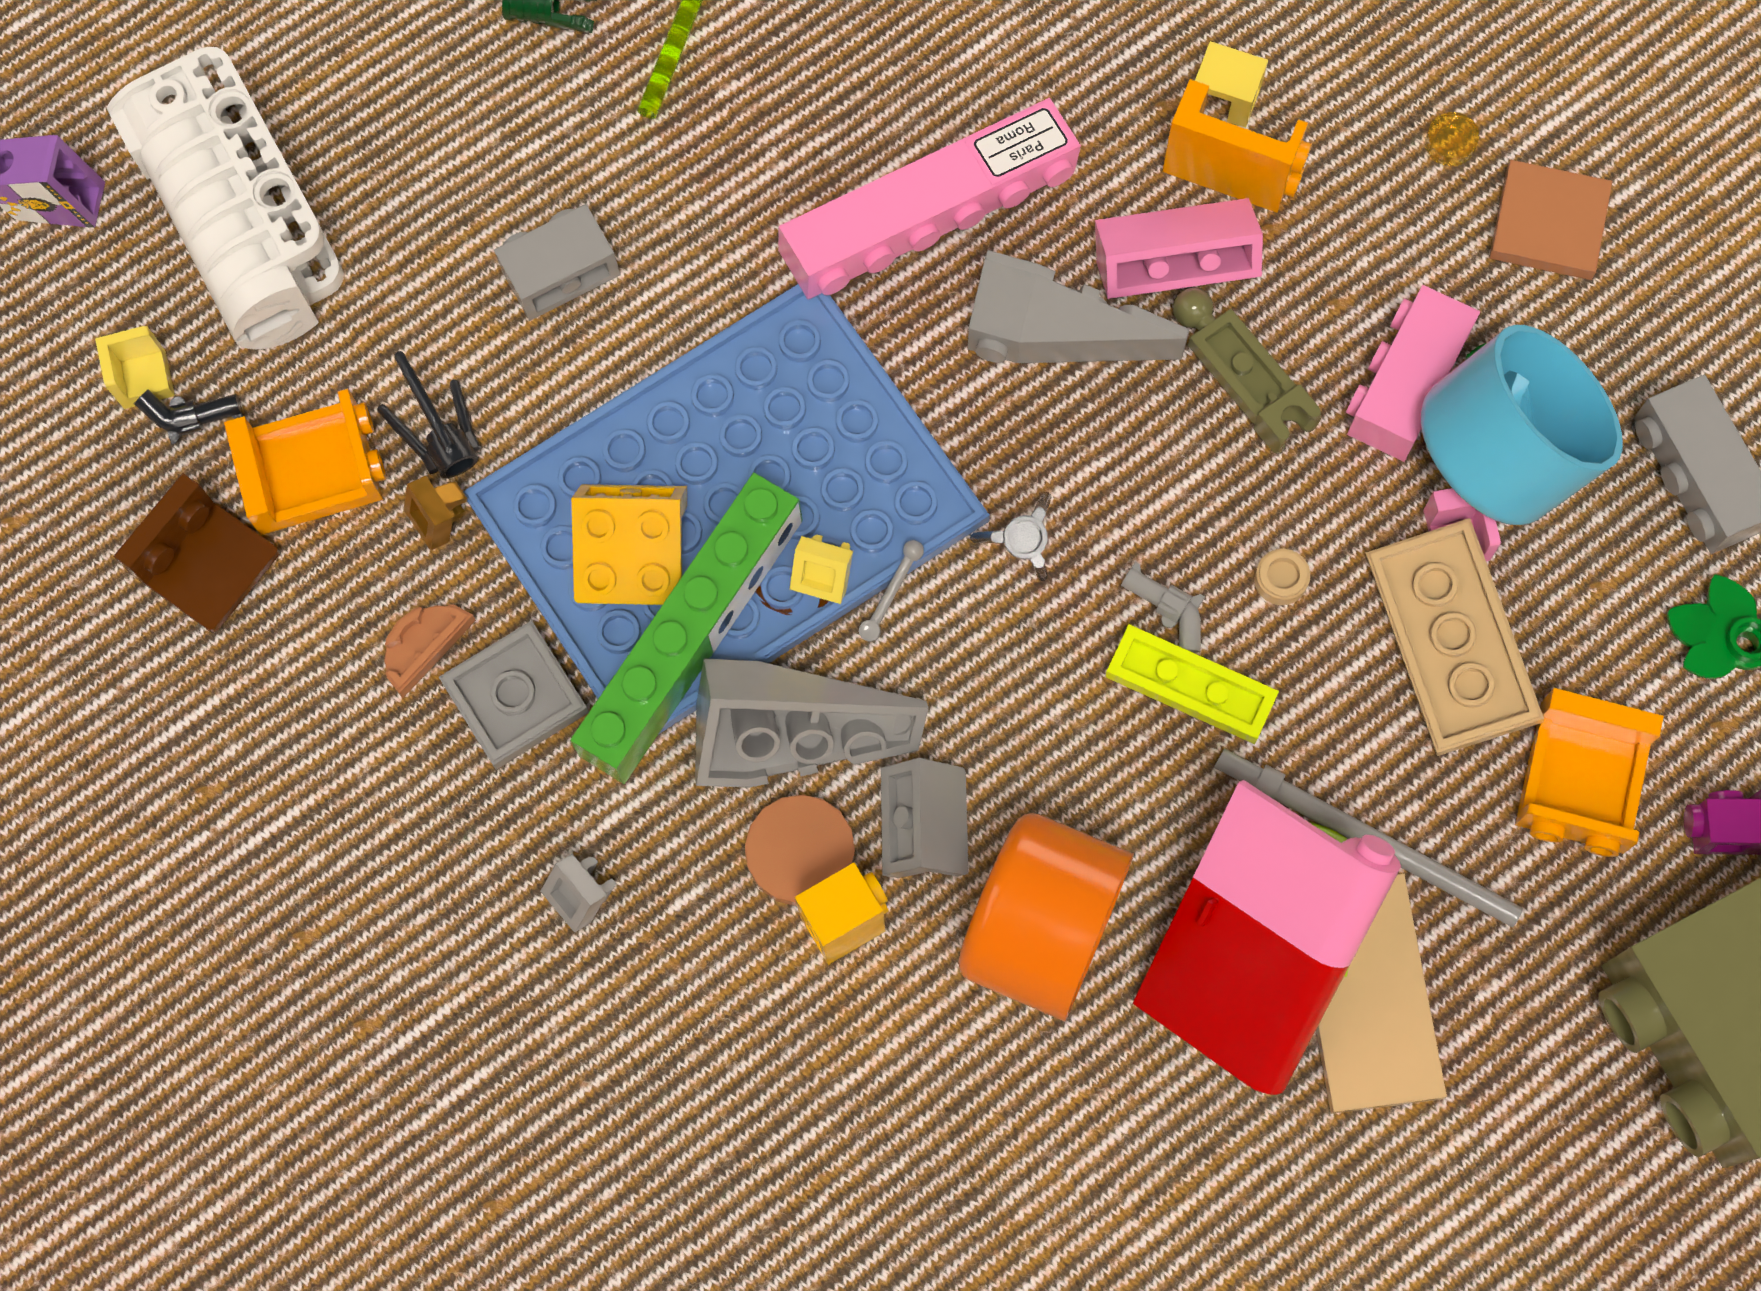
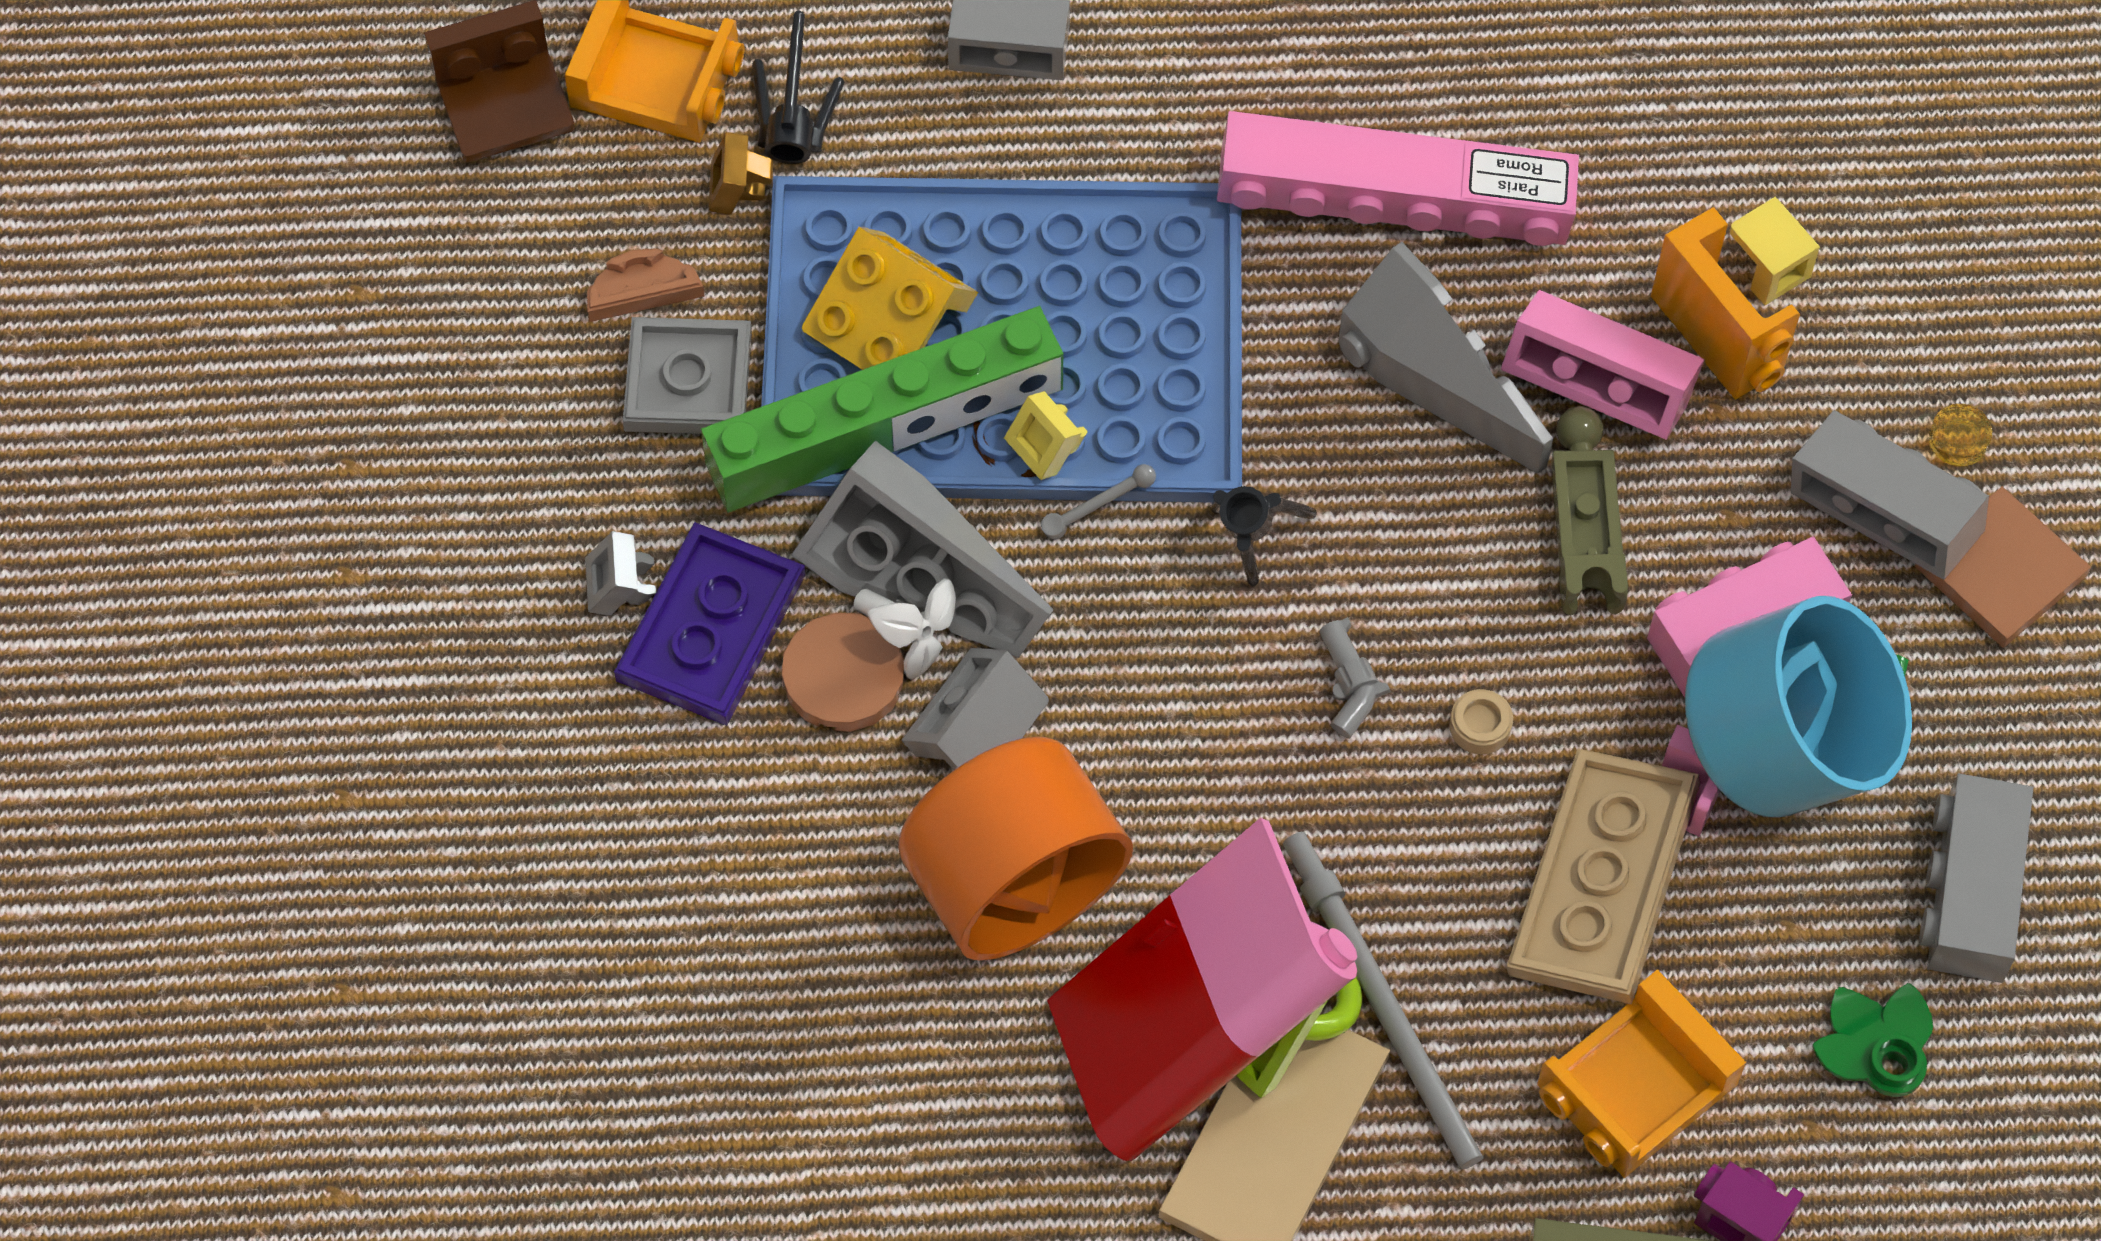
camera: 30 degrees right, 10 degrees down
yellow brick [795,863,889,965] -> none
neon yellow plate [1105,624,1279,744] -> none
none -> dark purple tile [614,522,806,726]
none -> white plant [854,578,956,680]
none -> light grey brick [1791,410,1989,580]

